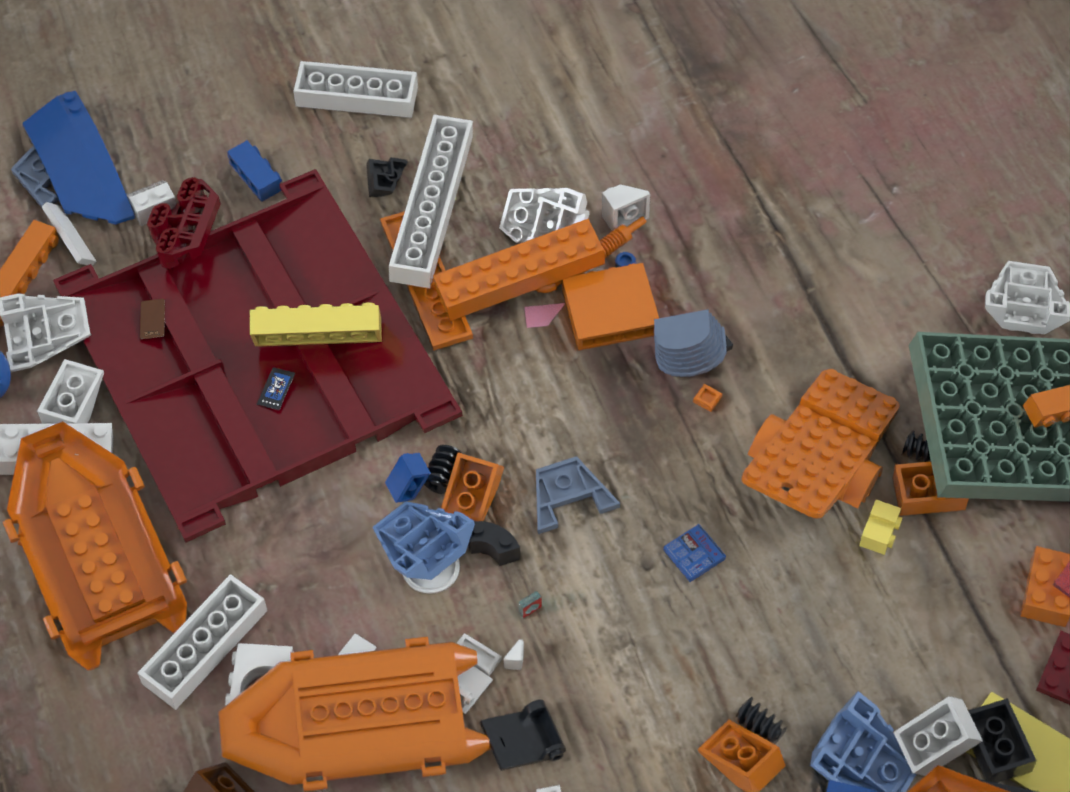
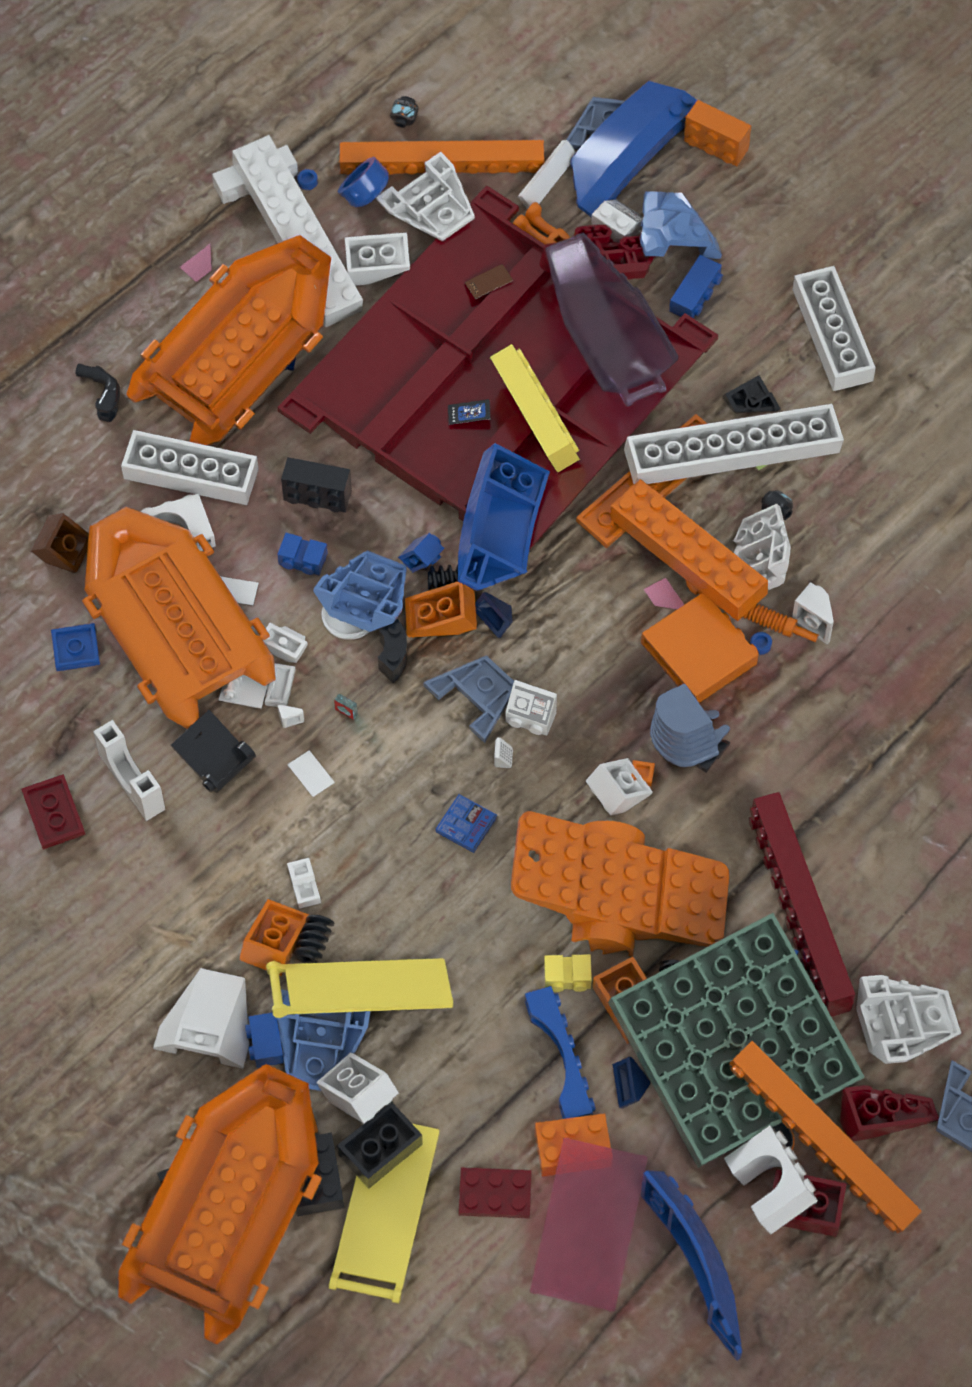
camera: 65 degrees right, 5 degrees up
none -> black piece [75,363,120,422]
none -> white slope [263,623,308,663]
none -> light yellow flag [266,958,453,1018]
none -> blue brick [277,533,328,576]
none -> black brick [281,457,352,513]
none -> white sticker [287,750,335,797]
none -> white slope [287,858,321,909]
none -> blue slope [458,443,550,591]
none -> dark blue slope [475,592,513,638]
none -> white slope [494,738,513,768]
none -> white slope [506,680,557,736]
none -> orange piece [513,202,572,245]
none -> blue arch [525,986,596,1119]
none -> clear purple windscreen [545,233,679,407]
none -> white slope [586,758,653,815]
none -> dark blue slope [612,1057,651,1109]
none -> medium blue wedge [640,191,722,259]
none -> orange brick [684,100,751,166]
none -> dark red brick [748,792,856,1017]
none -> black head [761,490,793,520]

